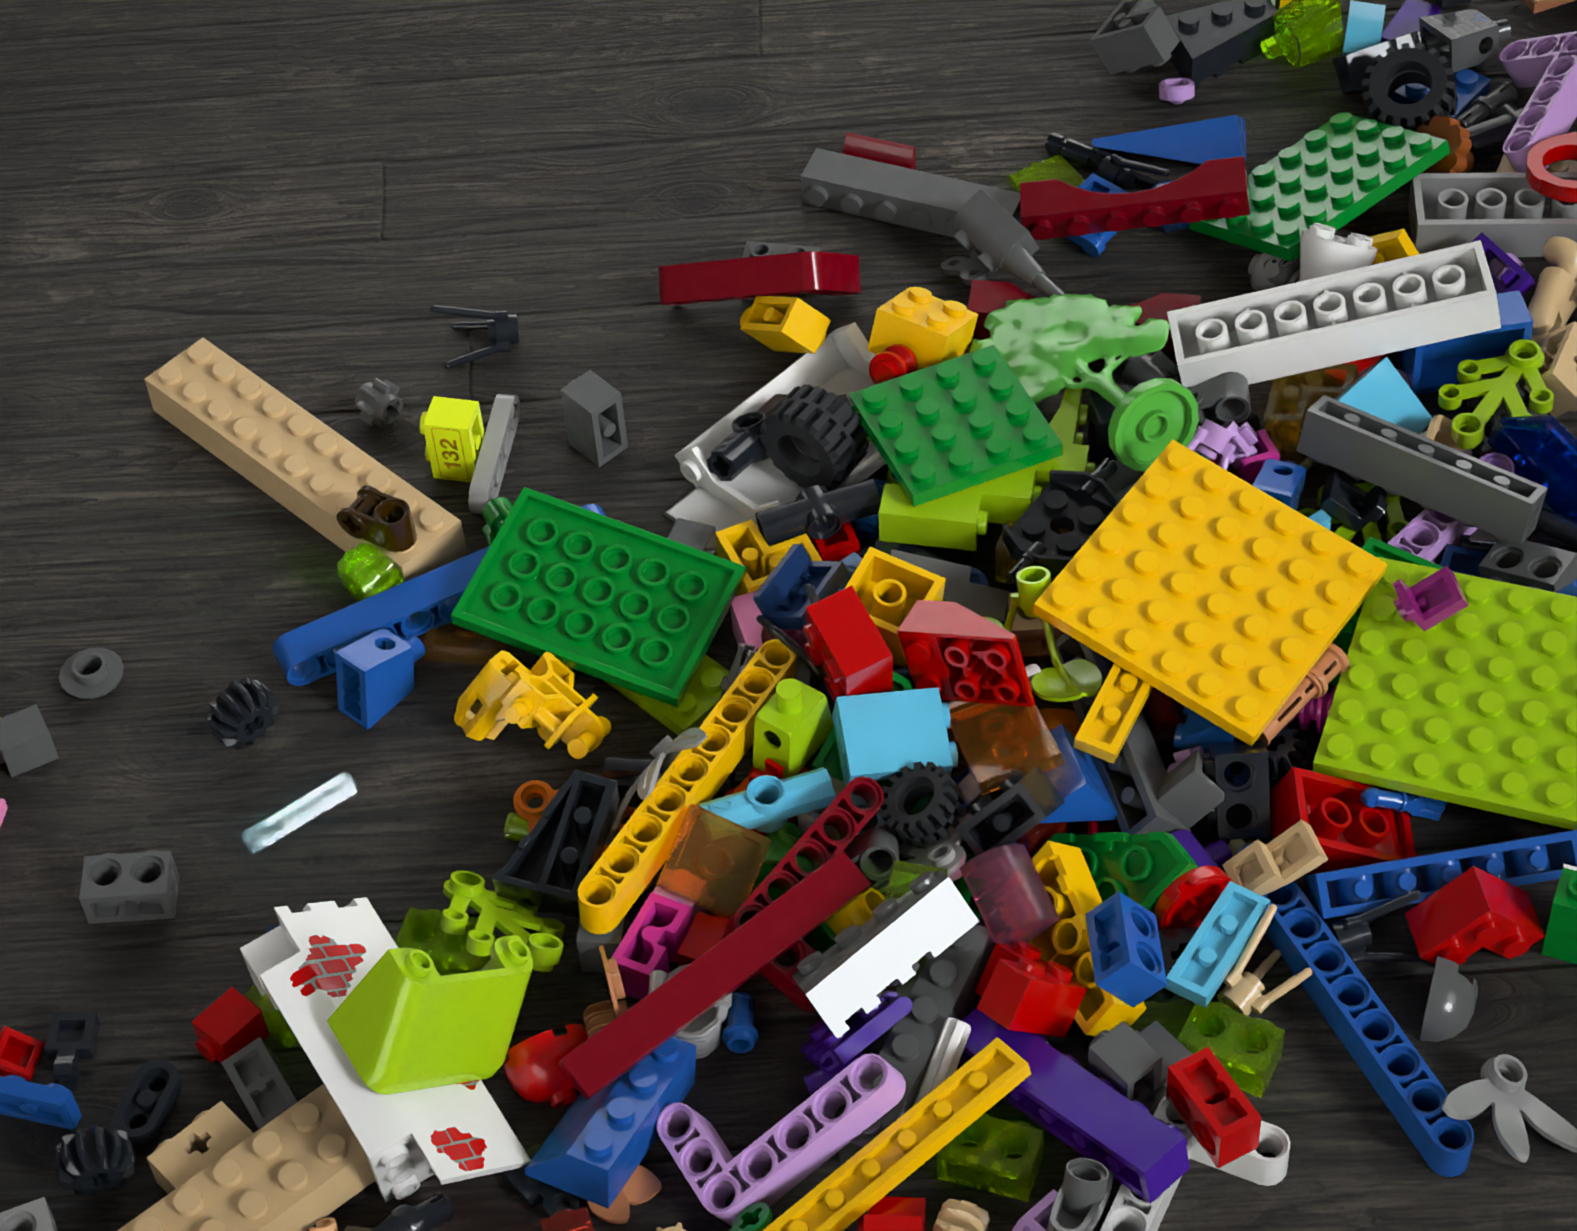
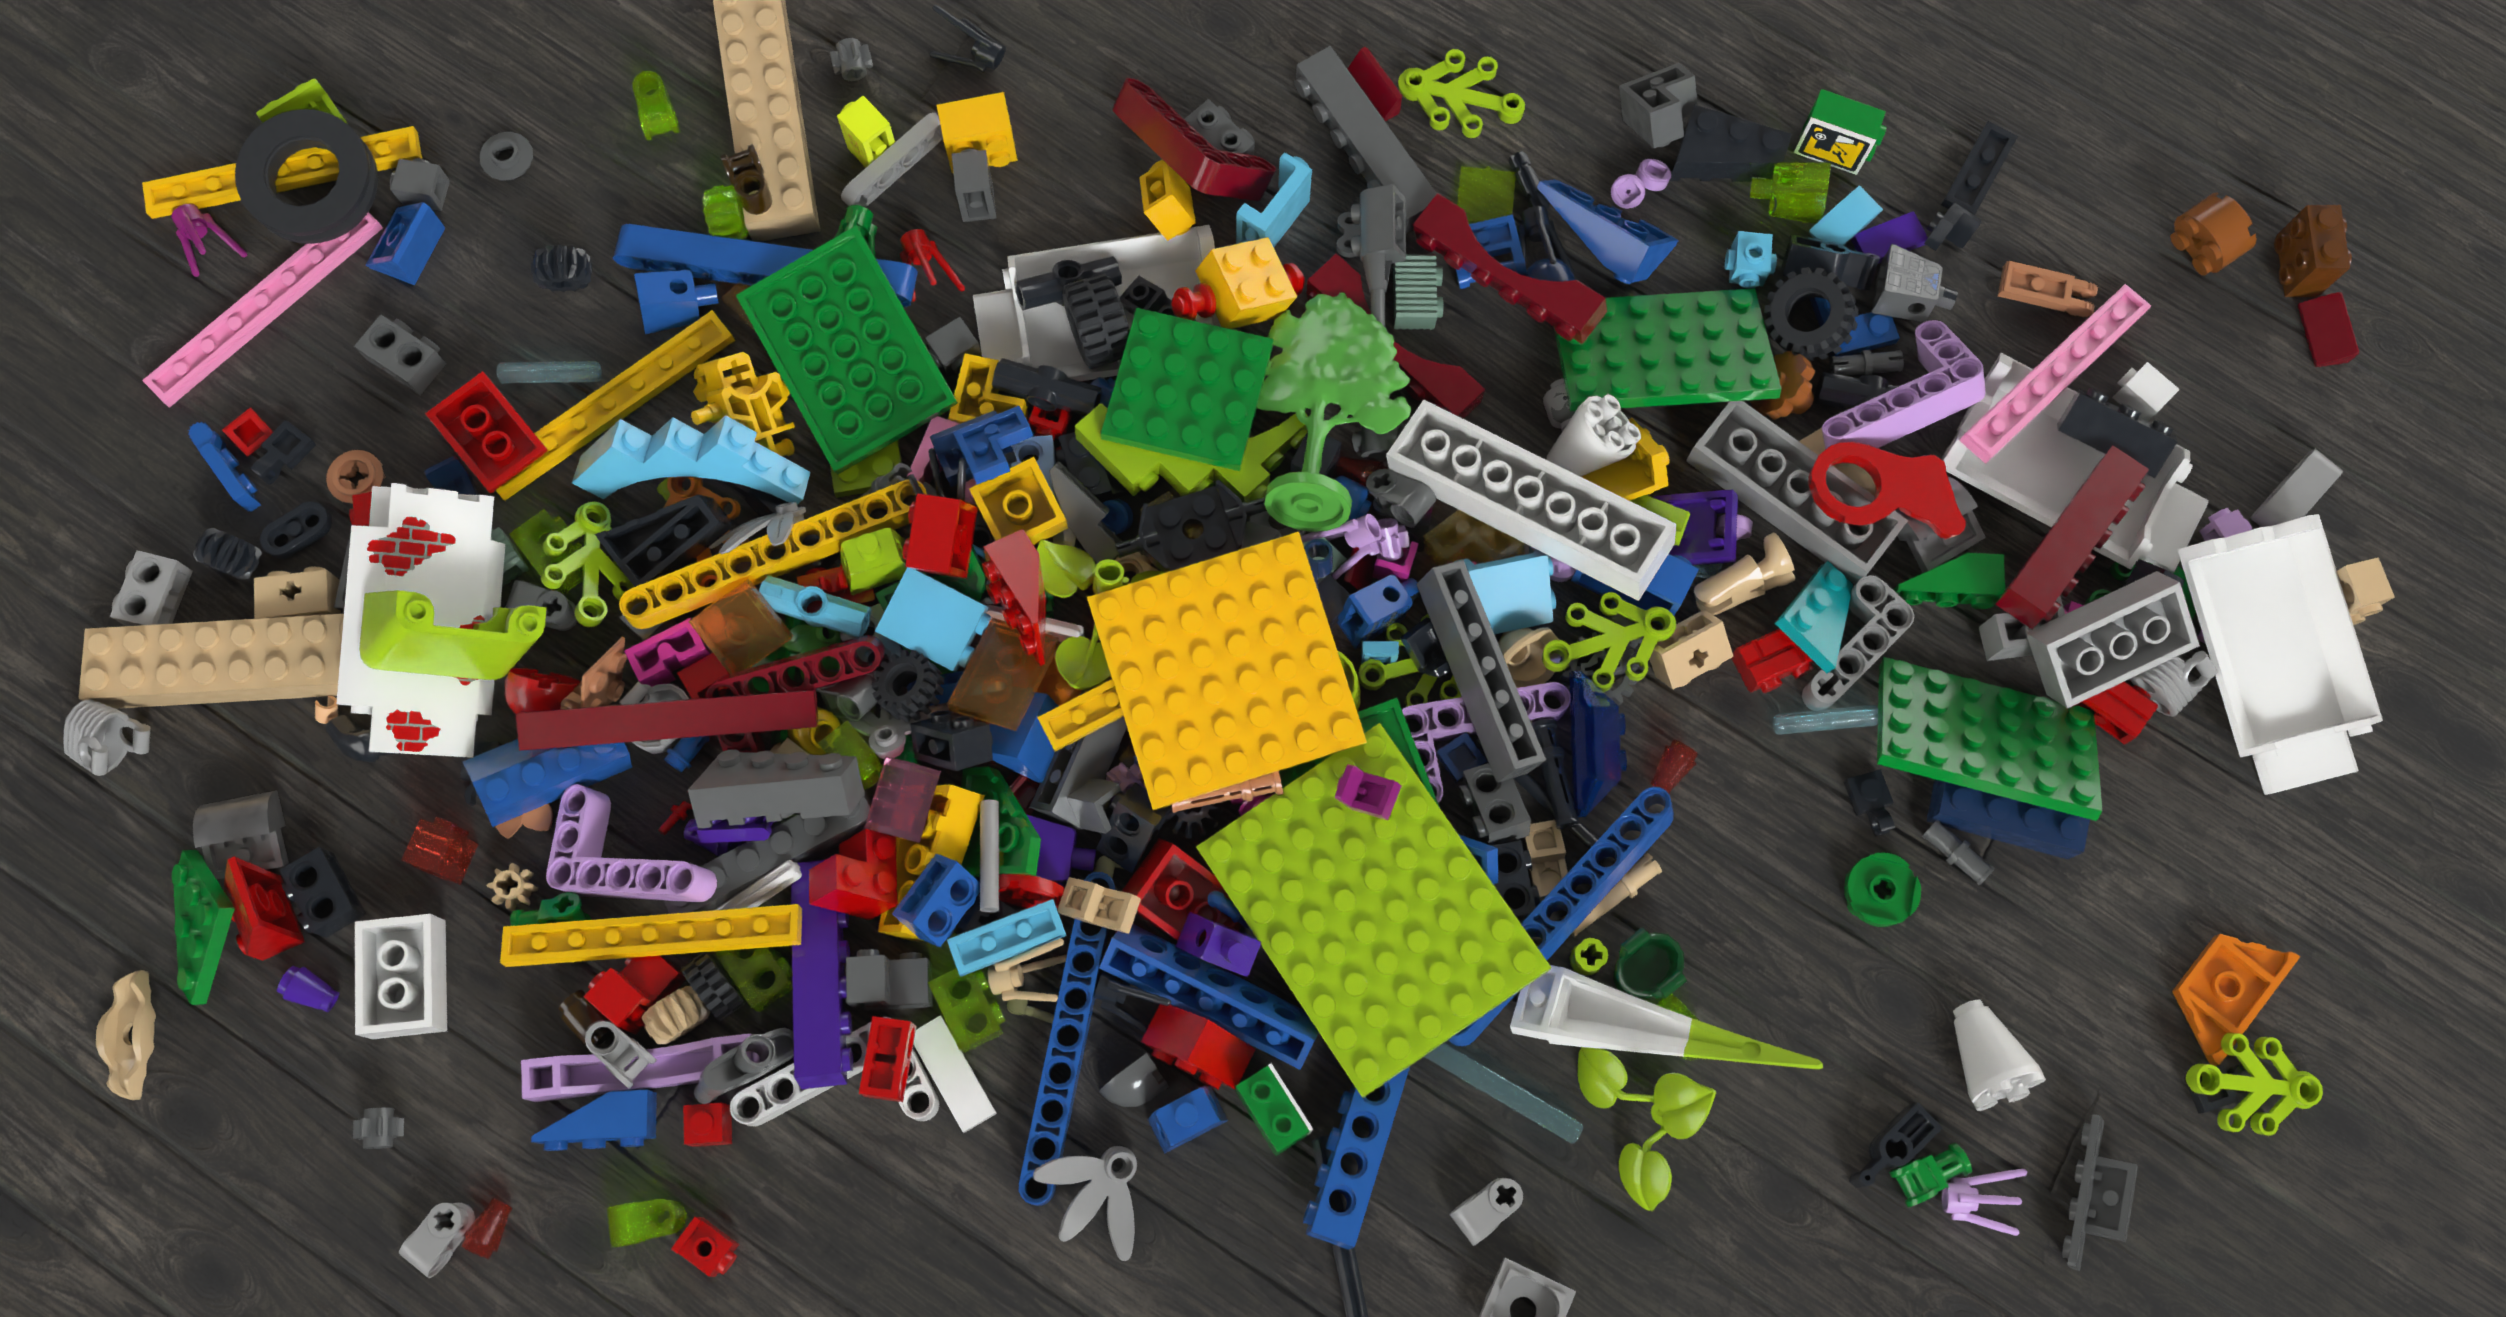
camera: 30 degrees right, 25 degrees up
none -> nougat gear [326,450,386,504]
none -> blue slope [366,202,445,285]
none -> red slope [425,371,548,494]
none -> yellow plate [496,310,735,501]
none -> medium azure arch [572,415,810,504]
none -> clear neon green piece [632,71,680,141]
none -> red hand [658,790,693,835]
none -> black tyre [681,952,746,1021]
none -> red plant [899,229,965,302]
none -> white tile [913,1015,997,1133]
none -> yellow brick [937,92,1018,173]
none -> blue plate [953,406,1034,485]
none -> light grey piece [980,800,999,912]
none -> olive hand [1007,999,1054,1024]
none -> blue torso [1148,1086,1228,1154]
none -> dark purple torso [1176,912,1261,977]
none -> medium azure panel [1236,152,1312,248]
none -> sand green brick [1393,254,1443,330]
none -> lime plant [1398,49,1525,138]
none -> lavender tile [1611,174,1645,209]
none -> medium azure brick [1725,231,1777,288]

